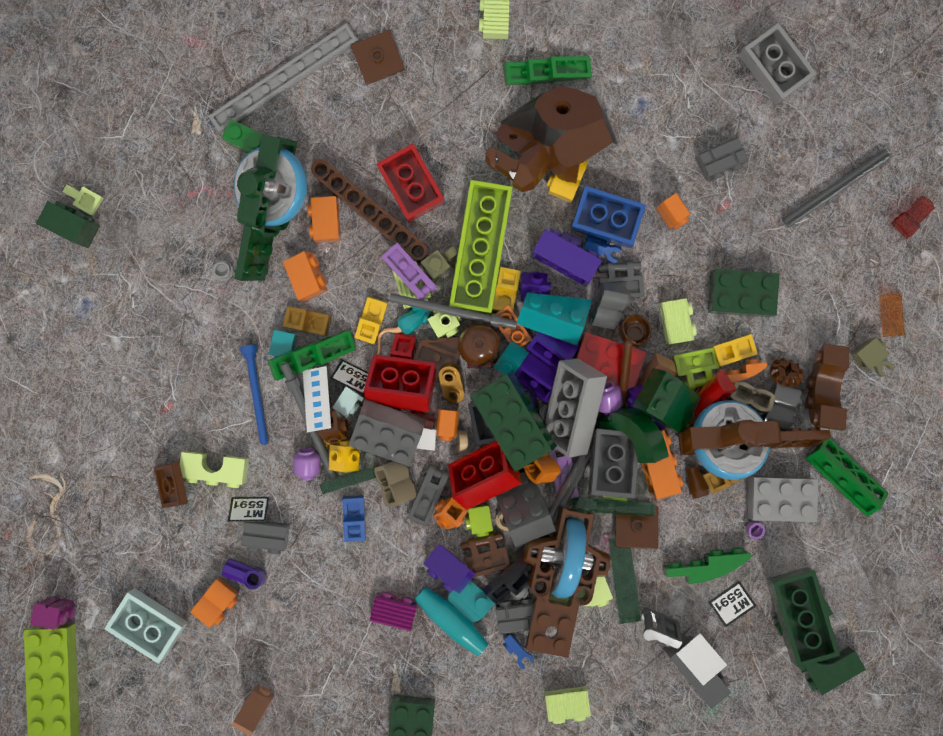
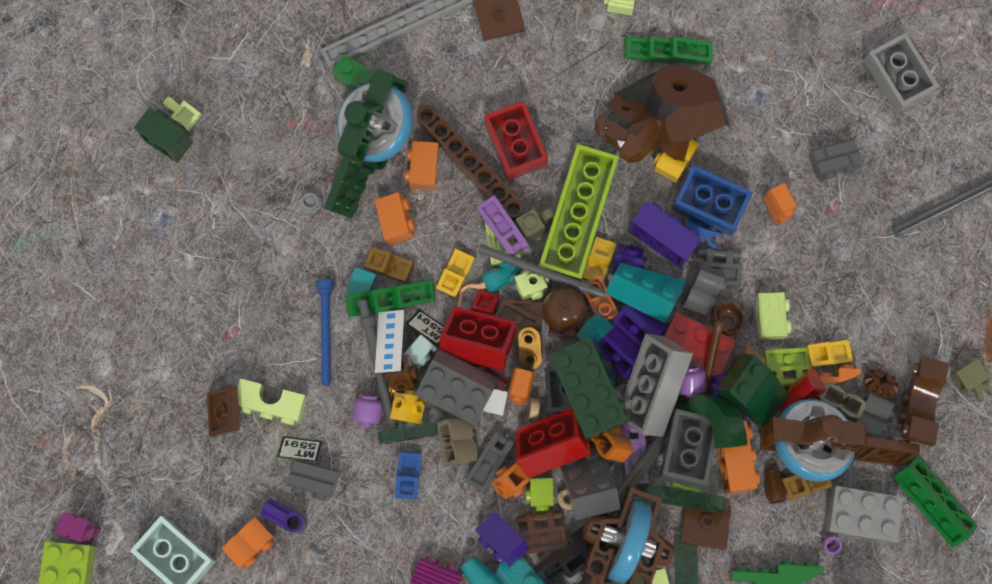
camera: 10 degrees right, 10 degrees down
dark green brick [708,269,780,318] -> none

